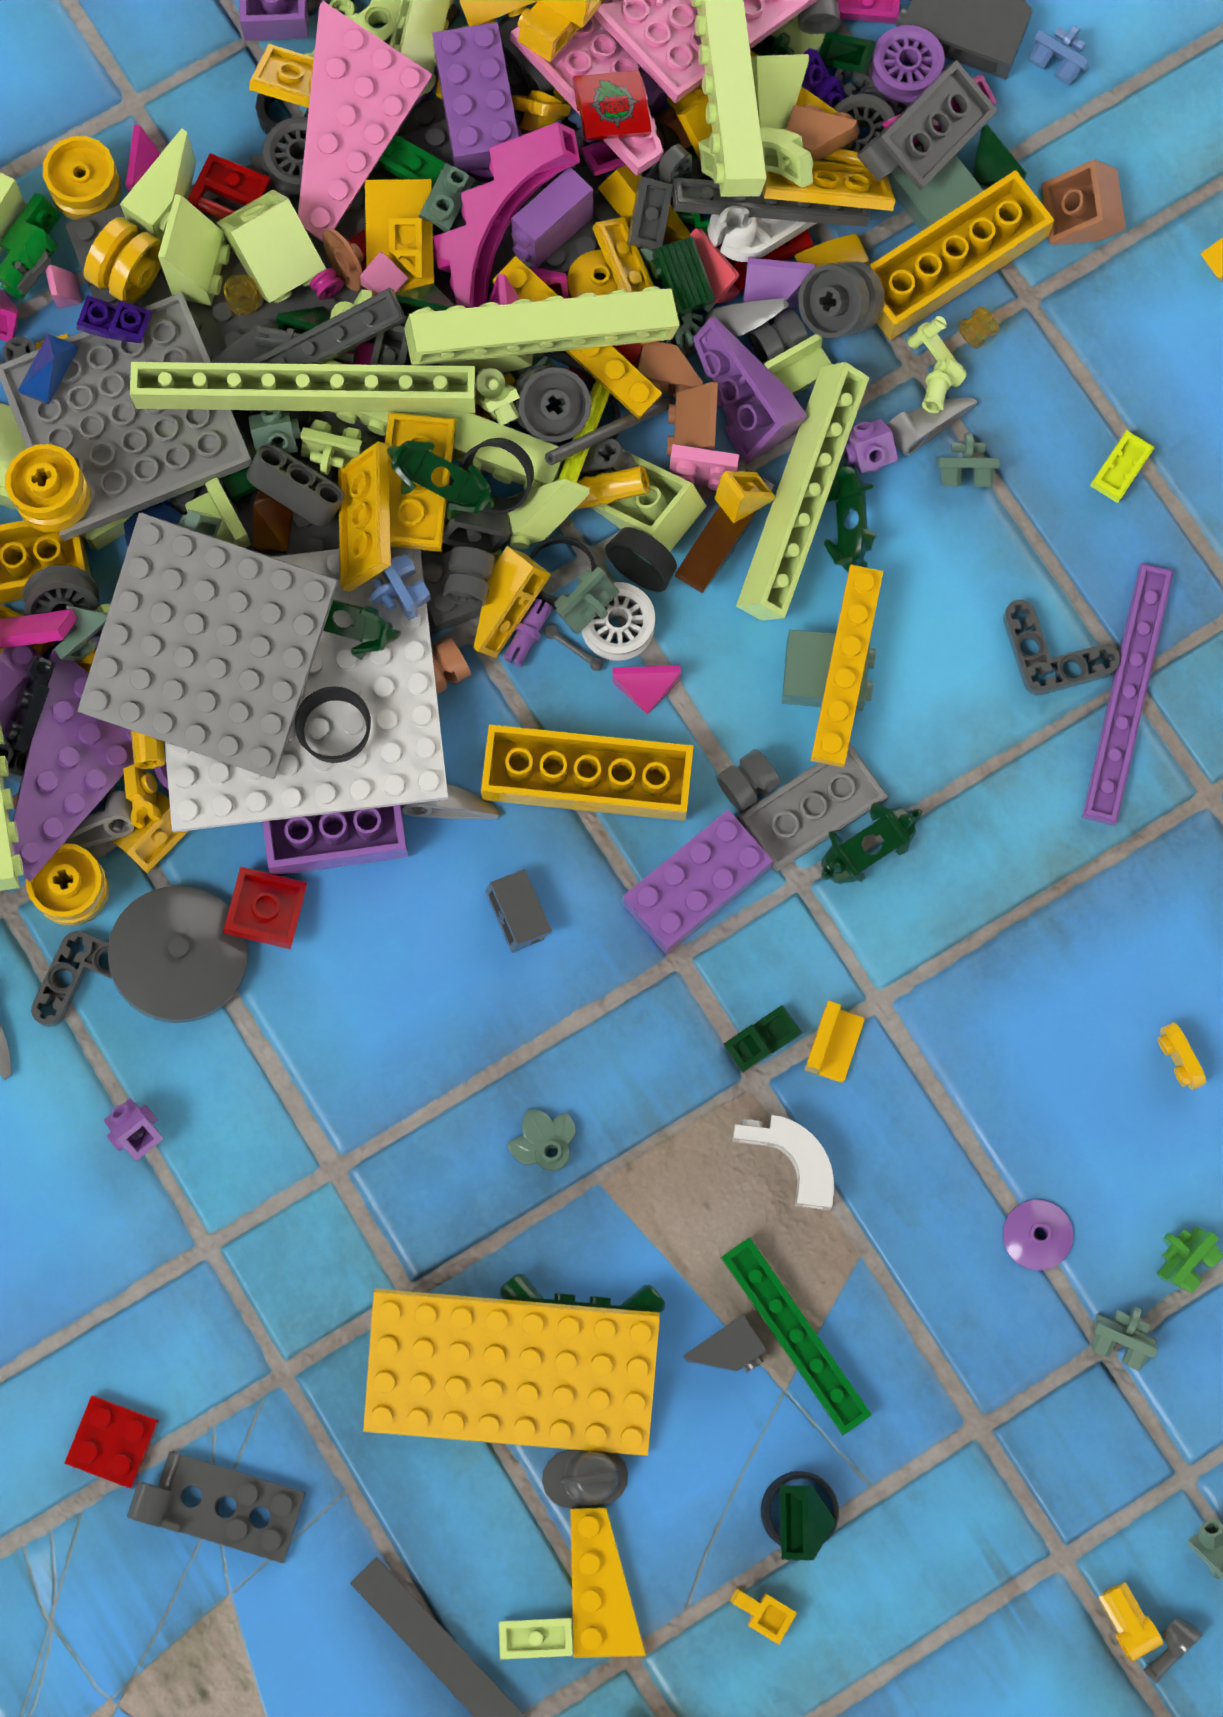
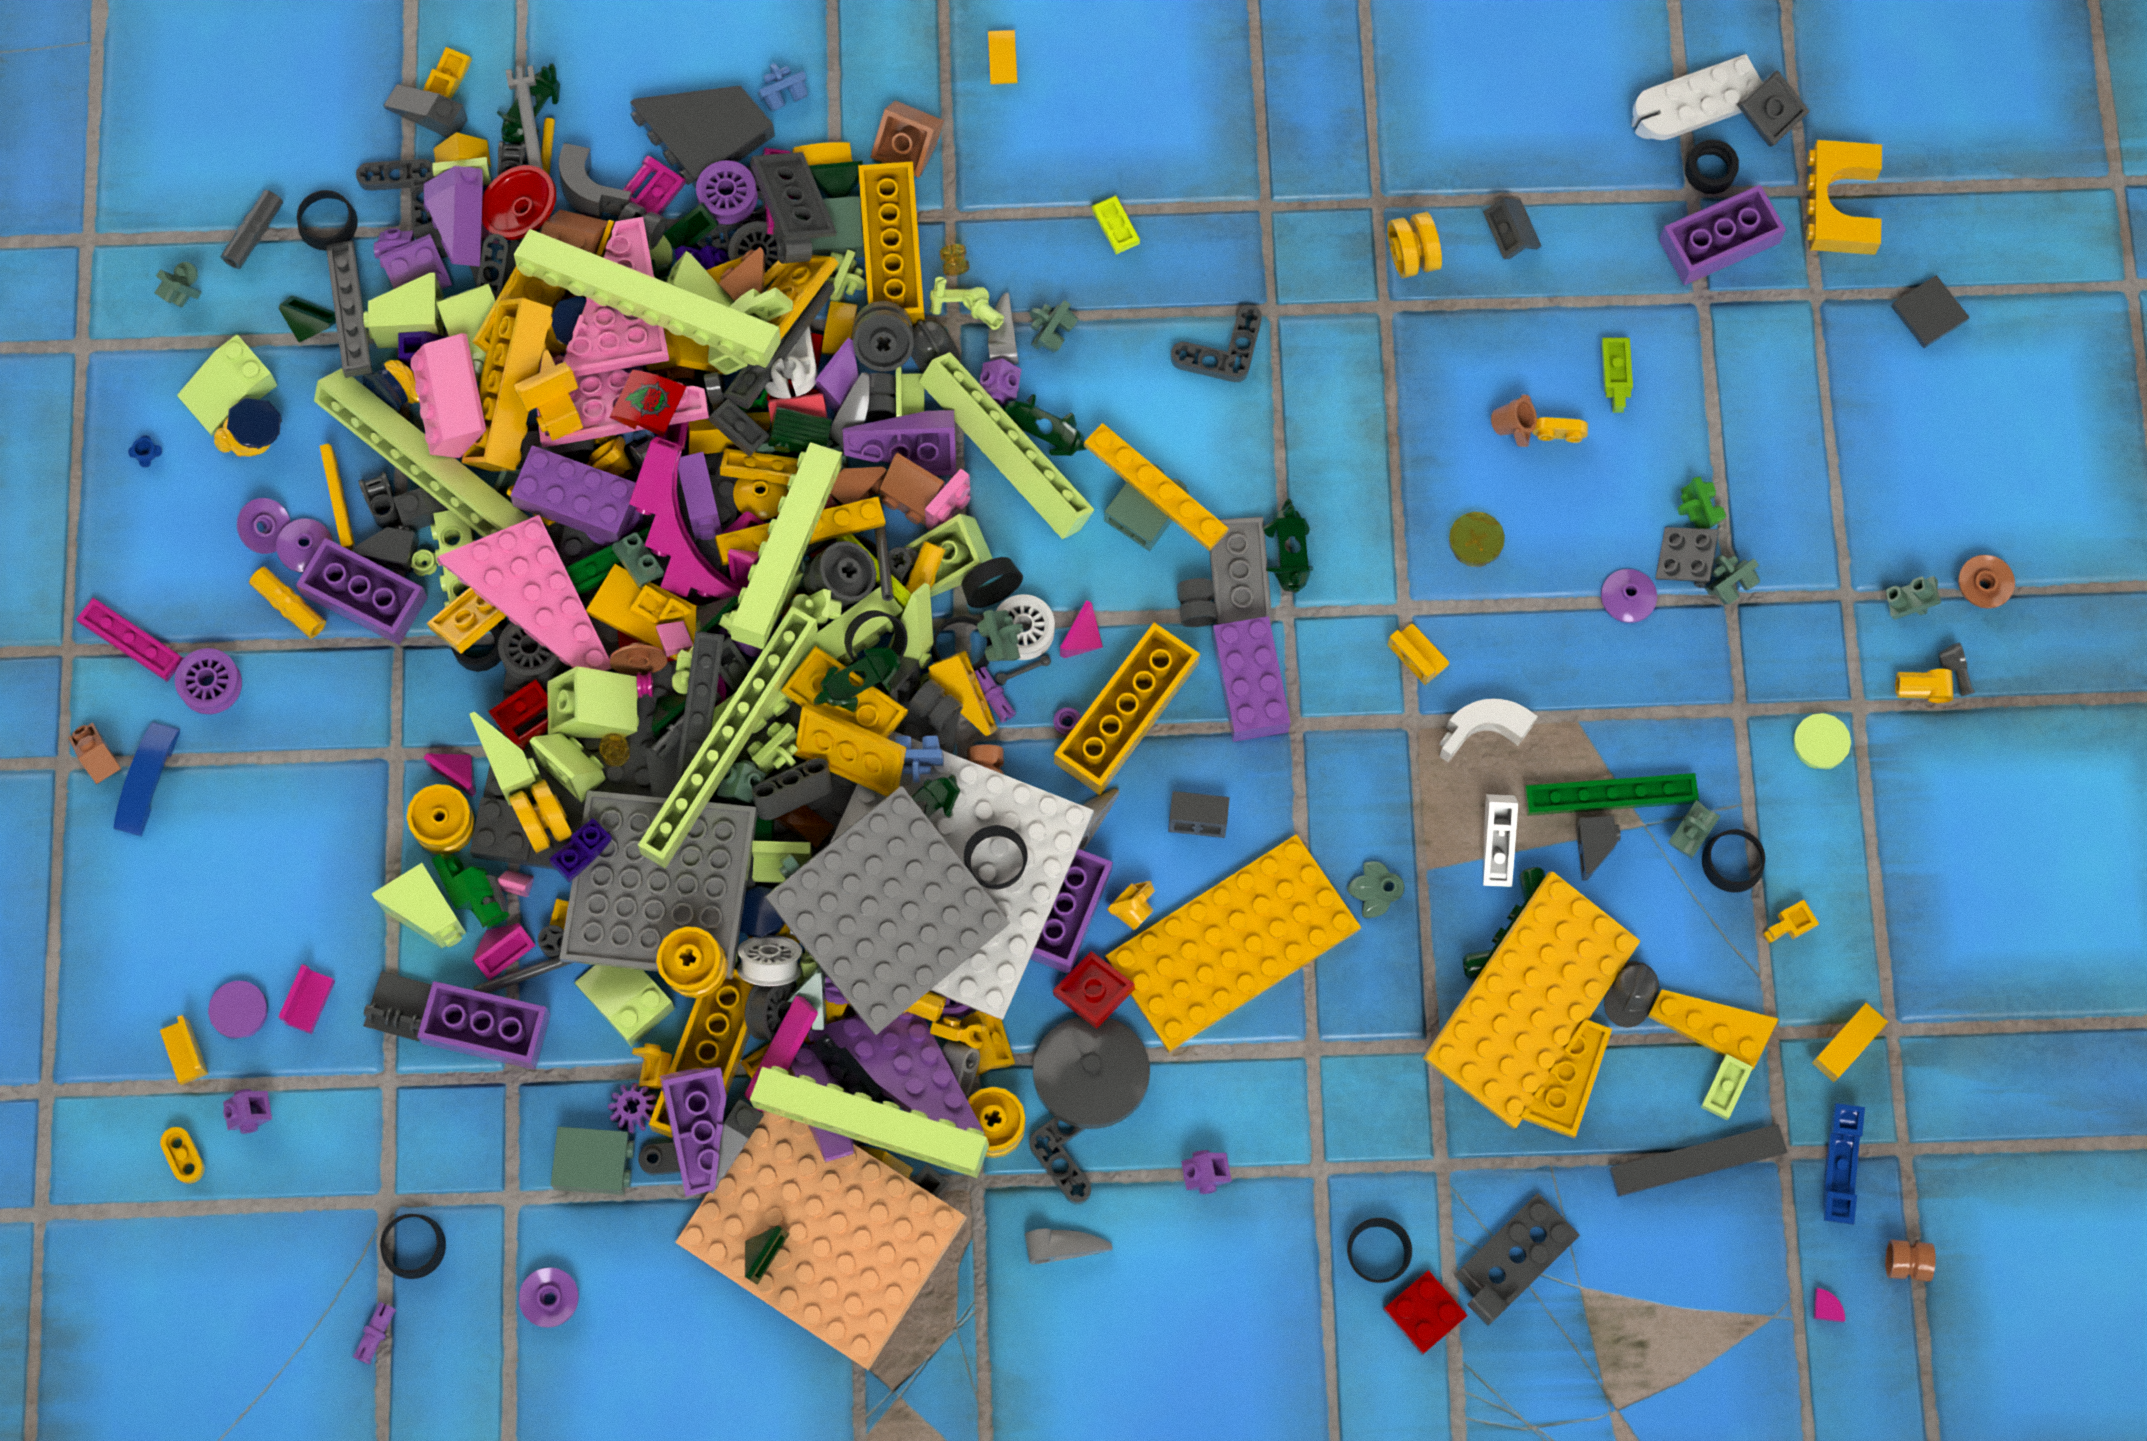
camera: 60 degrees left, 5 degrees down
blue slope [18,334,79,404] -> none
reddish brown slope [674,468,775,593] -> none
yellow slope [714,471,776,524] -> none
dark green slope [724,1005,803,1073] -> none
dark green slope [780,1485,836,1560] -> none
medium lavender tile [1081,563,1174,826] -> none
none -> white wheel [737,935,802,986]
none -> yellow slope [792,142,852,165]
none -> yellowish green hips [826,250,866,302]
none -> dark grey piece [911,320,960,373]
none -> medium lavender plate [1053,707,1081,736]
none -> yellow plate [1105,834,1361,1053]
none -> yellow piece [1106,881,1155,930]
none -> black tyre [1347,1218,1412,1283]
none -> clear yellow tile [1449,512,1505,567]
none -> white slope [1483,794,1518,887]
none -> nougat piece [1491,395,1537,447]
none -> yellow wing [1520,1019,1612,1139]
none -> dark grey hinge [1656,527,1719,588]
none -> sand green hips [1668,800,1720,859]
none -> yellowish green tile [1793,713,1851,770]

